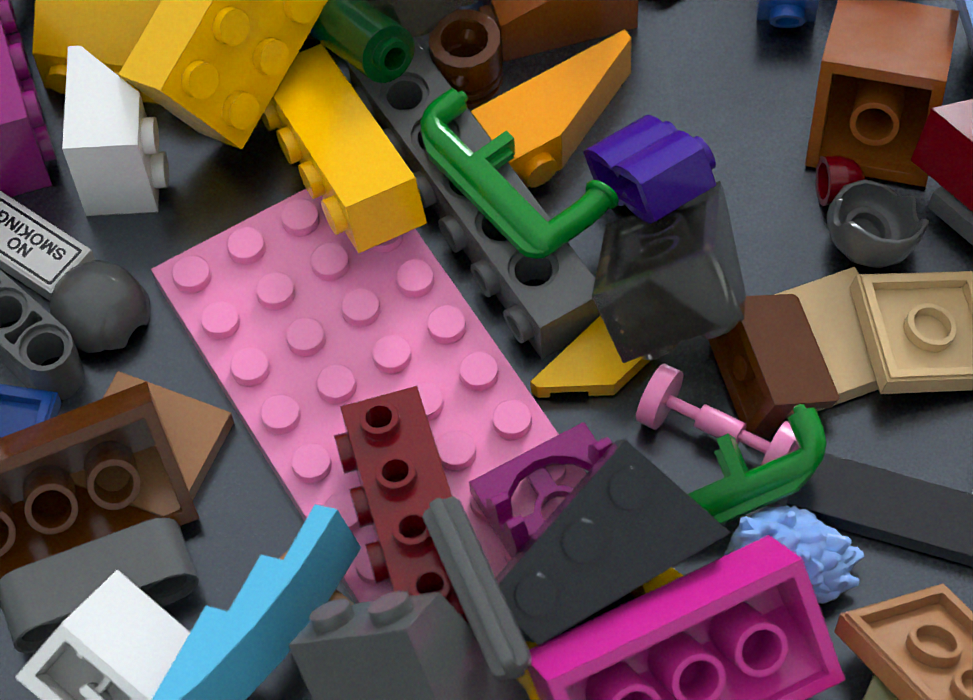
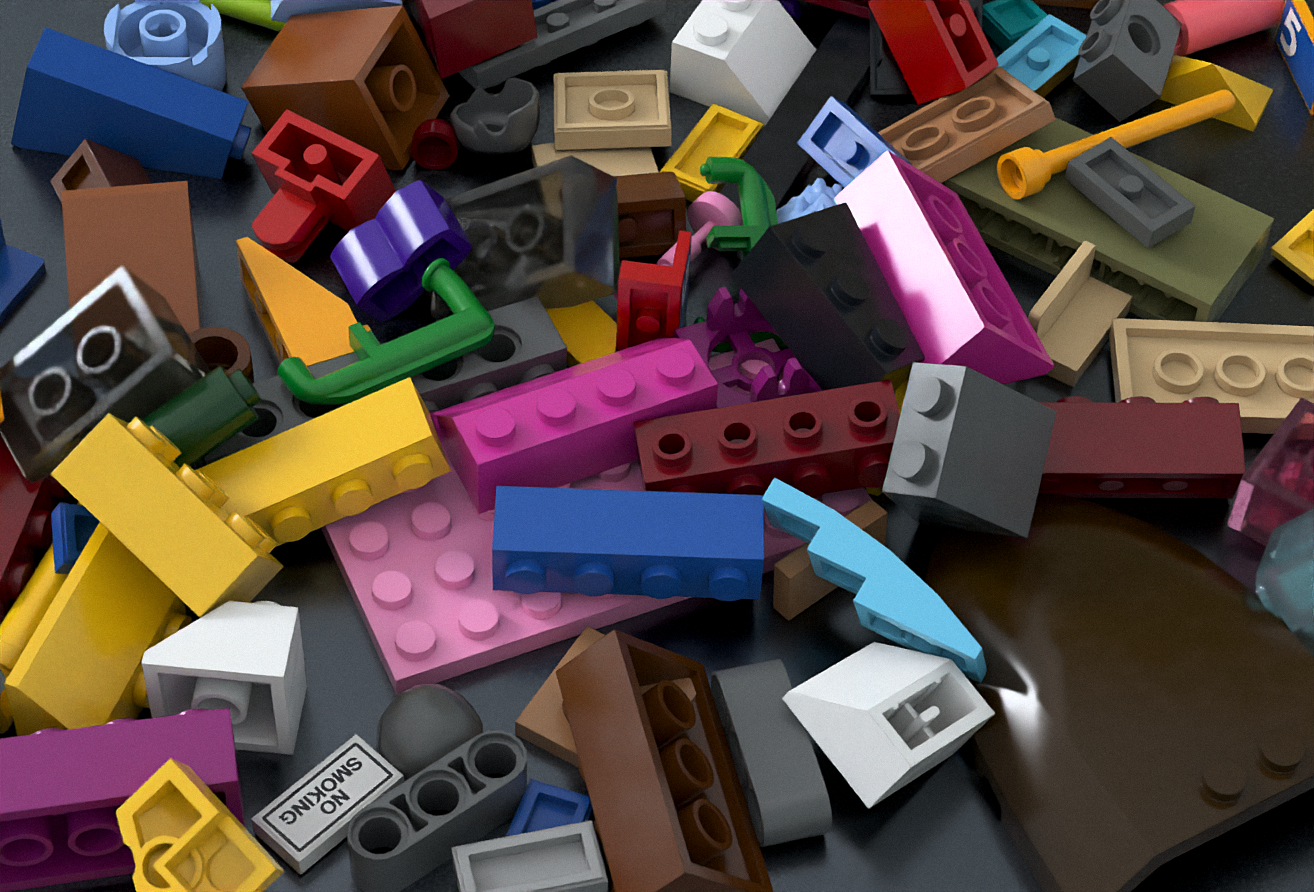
camera: 90 degrees left, 10 degrees down
dark grey axle [423,496,532,681] -> none
none -> red brick [251,109,396,263]
none -> dark pink slope [430,338,718,514]
none -> blue brick [492,486,764,601]
none -> red panel [616,231,692,352]
none -> yellow tile [660,103,764,202]
none -> panel [797,96,912,188]

